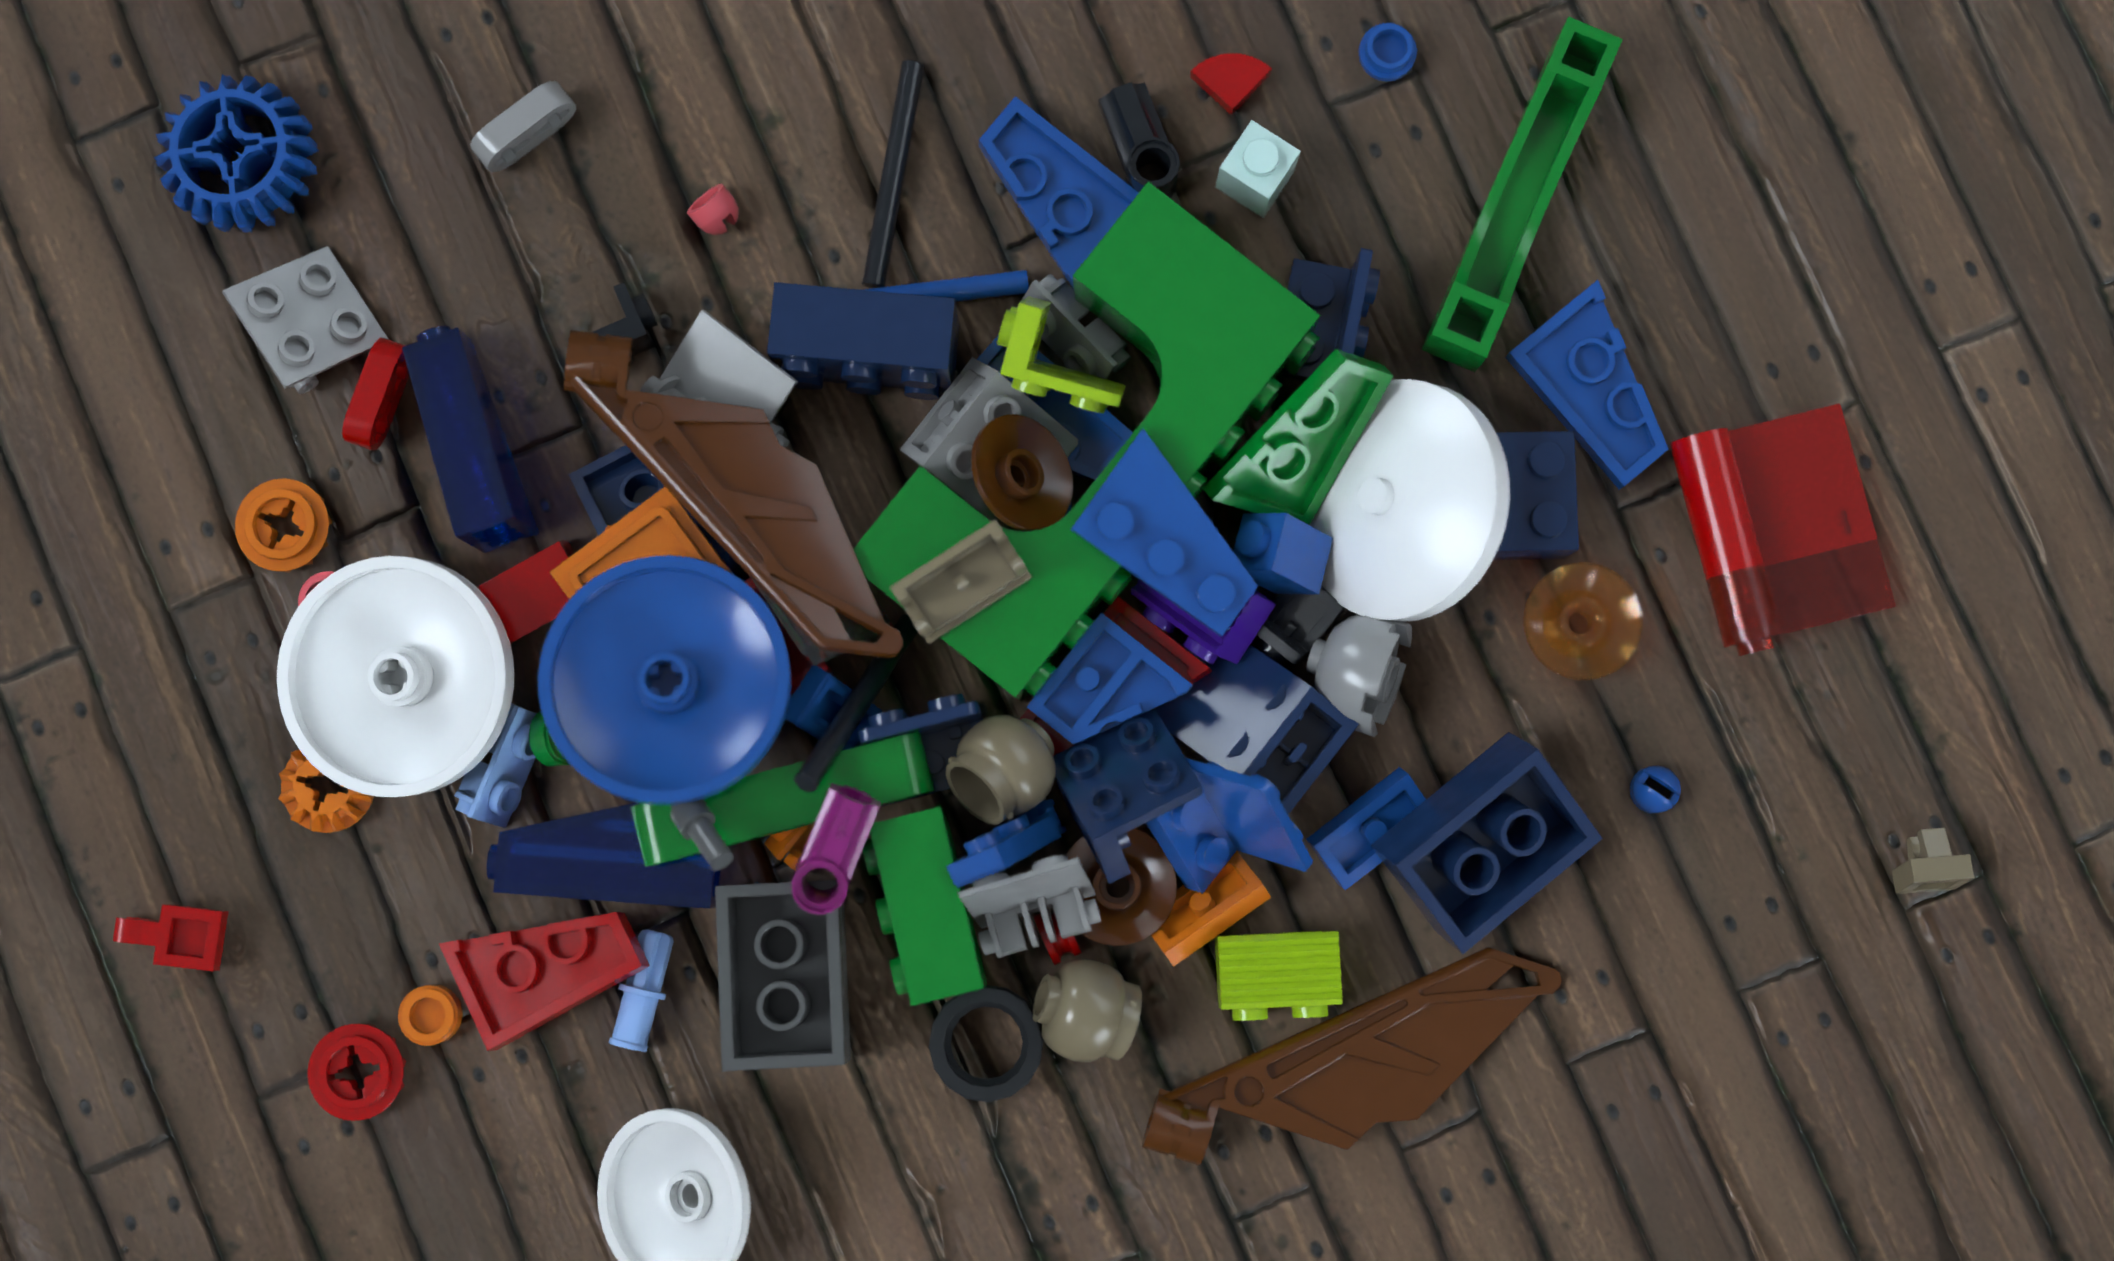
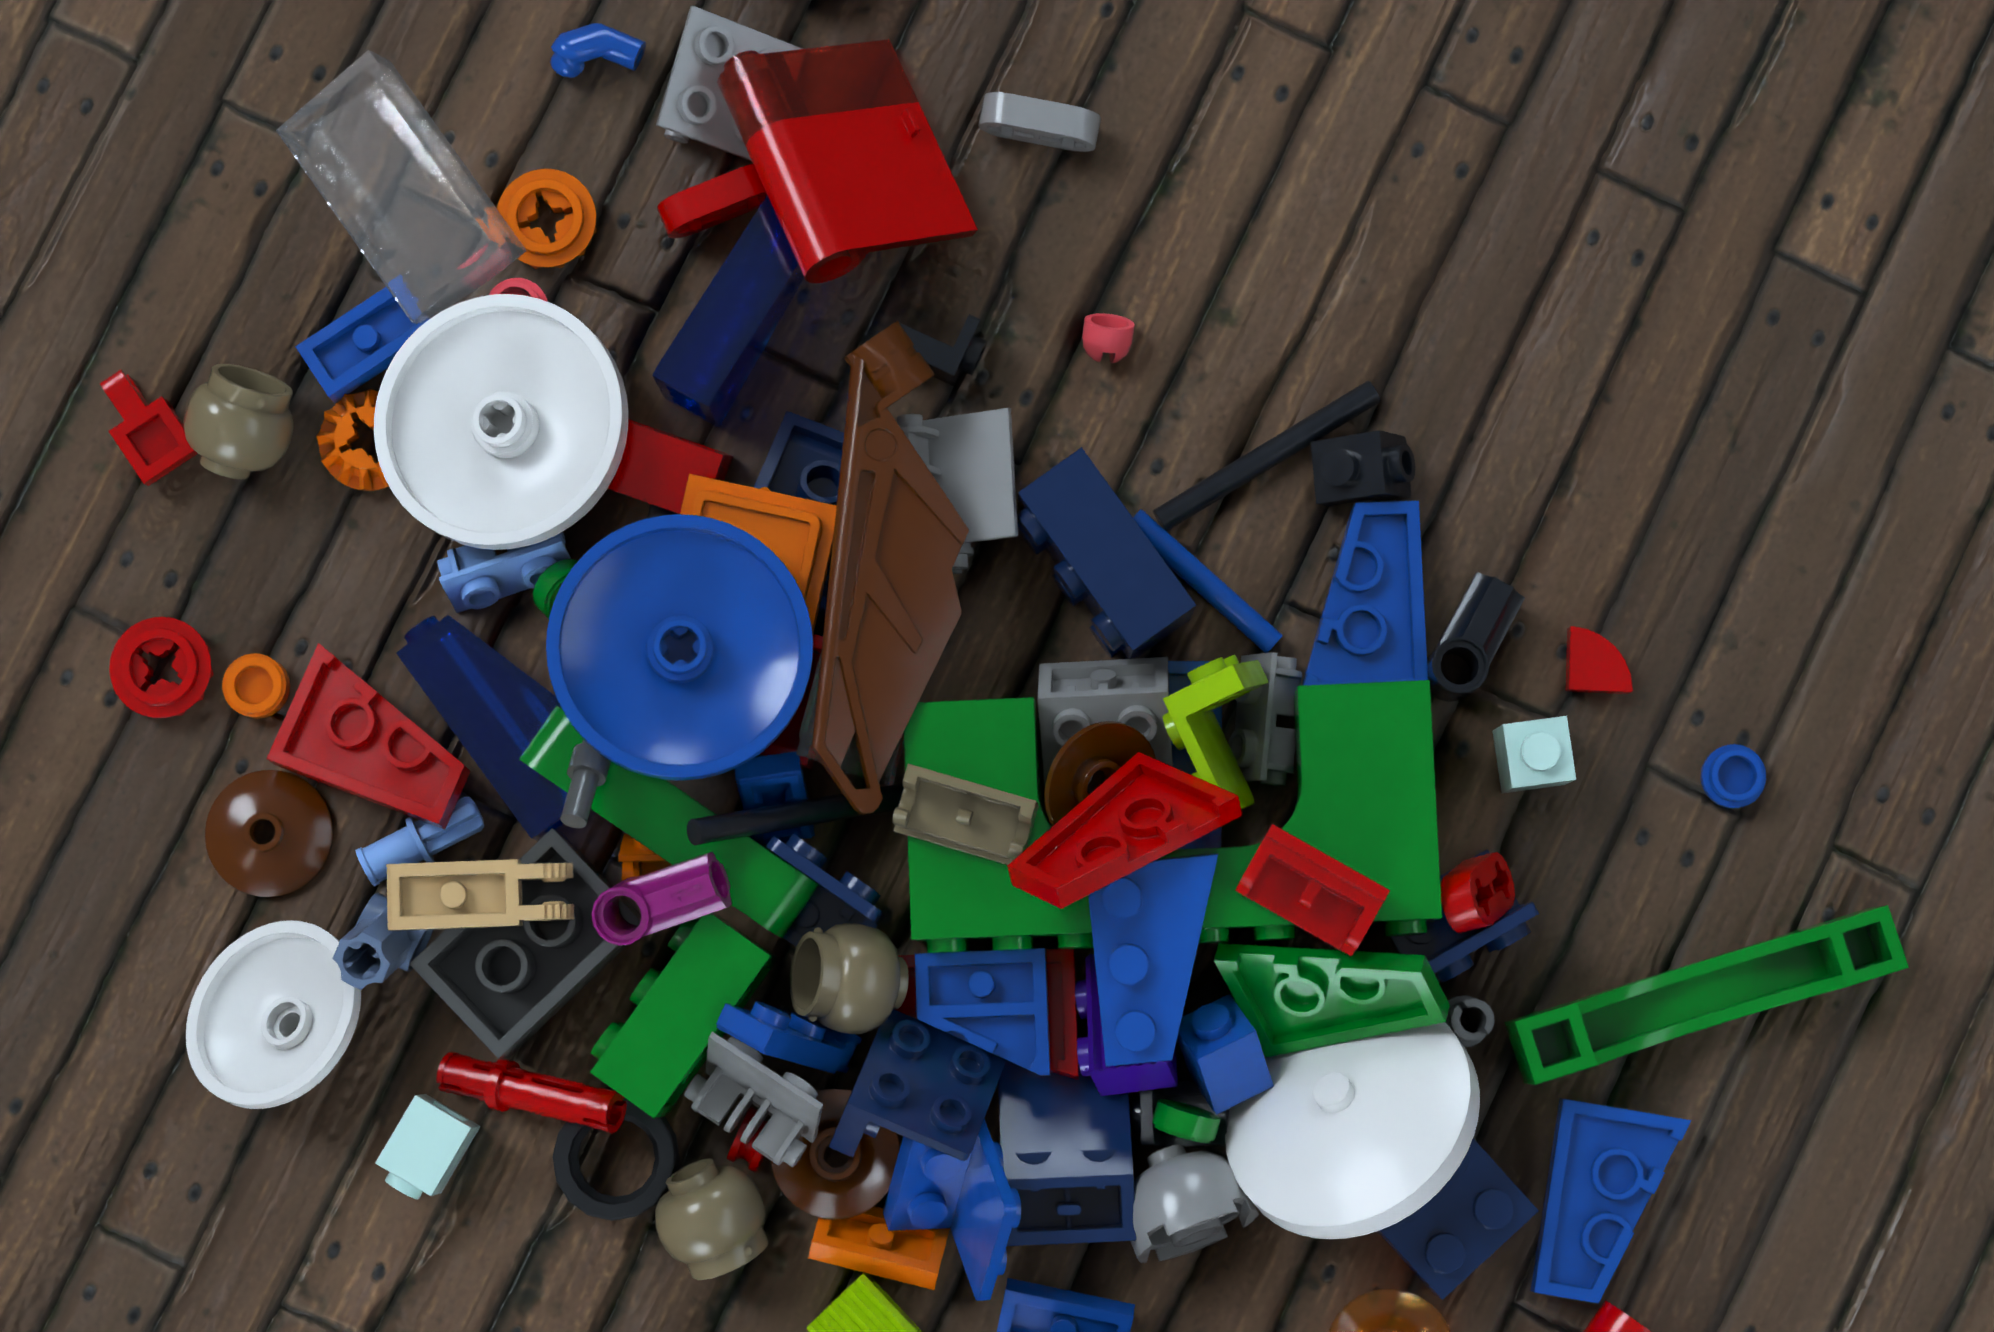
camera: 50 degrees right, 0 degrees up
none -> dark tan piece [183,364,294,479]
none -> reddish brown dish [205,770,334,897]
none -> clear slope [276,50,527,324]
none -> blue plate [295,277,430,403]
none -> sand blue piece [332,892,434,990]
none -> light aqua brick [375,1094,481,1200]
none -> tan hinge [386,859,574,931]
none -> red pin [436,1051,627,1134]
none -> blue arm [550,23,646,78]
none -> red door [717,39,978,284]
none -> red wing [1007,752,1242,909]
none -> green tile [1152,1099,1221,1143]
none -> red hinge [1235,824,1390,956]
none -> black bracket [1311,430,1415,506]
none -> red beam [1440,852,1515,933]
none -> dark grey pin [1445,995,1495,1047]

